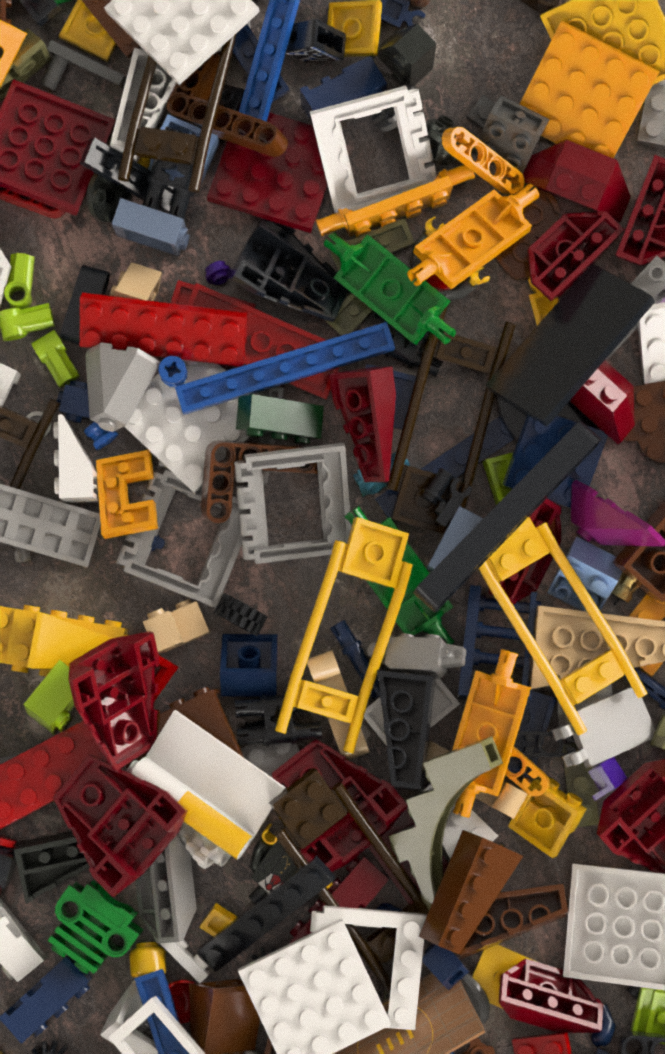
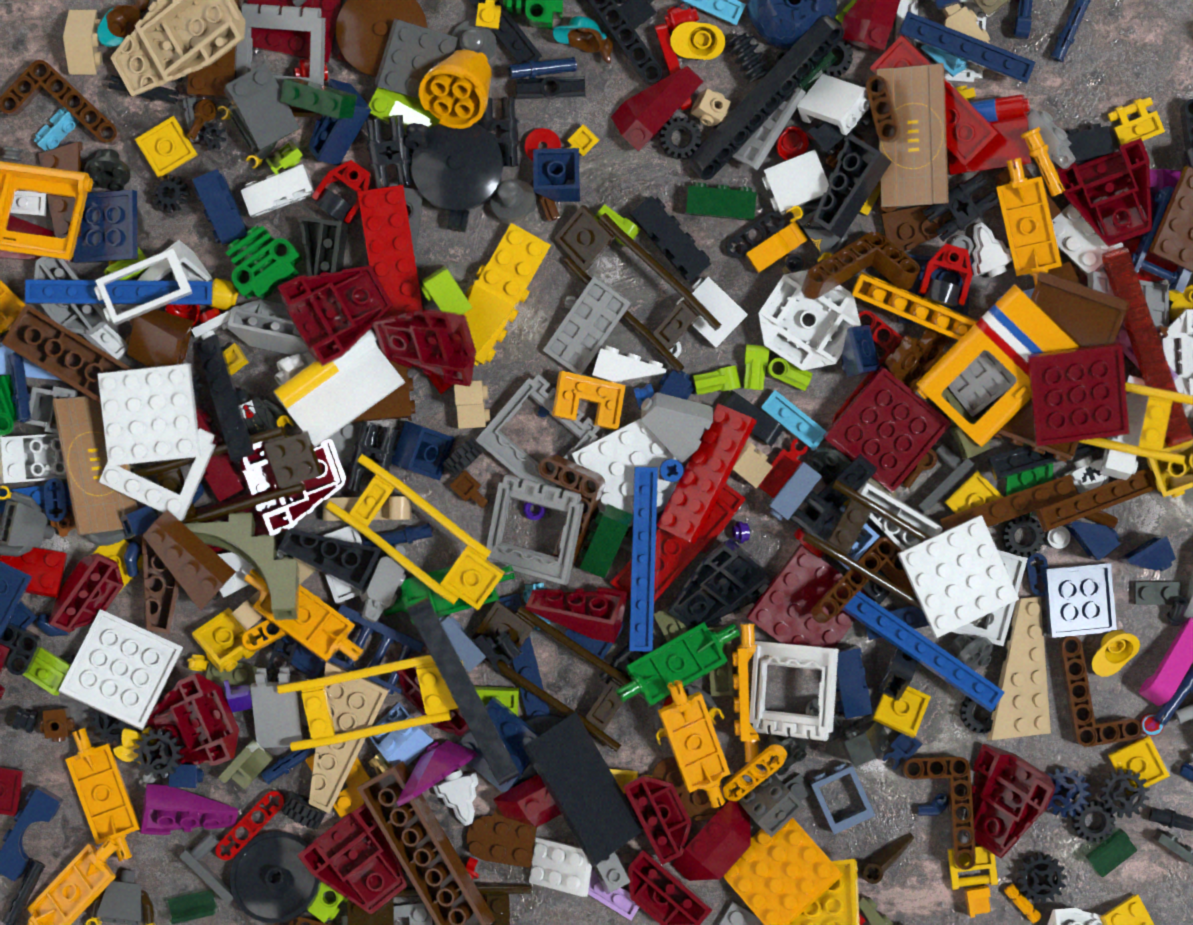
camera: 110 degrees right, 5 degrees up
none -> dark blue arm [123,541,142,577]
none -> yellow plate [187,655,209,671]
none -> red tile [198,308,221,324]
none -> white rock [433,769,479,826]
none -> reddish brown plate [450,470,489,508]
none -> dark purple plate [523,502,546,520]
none -> red plate [758,438,808,499]
none -> medium azure plate [760,390,827,451]
none -> red piece [793,528,825,558]
none -> sand blue window [810,762,876,834]
none -> reddish brown plate [902,449,937,489]

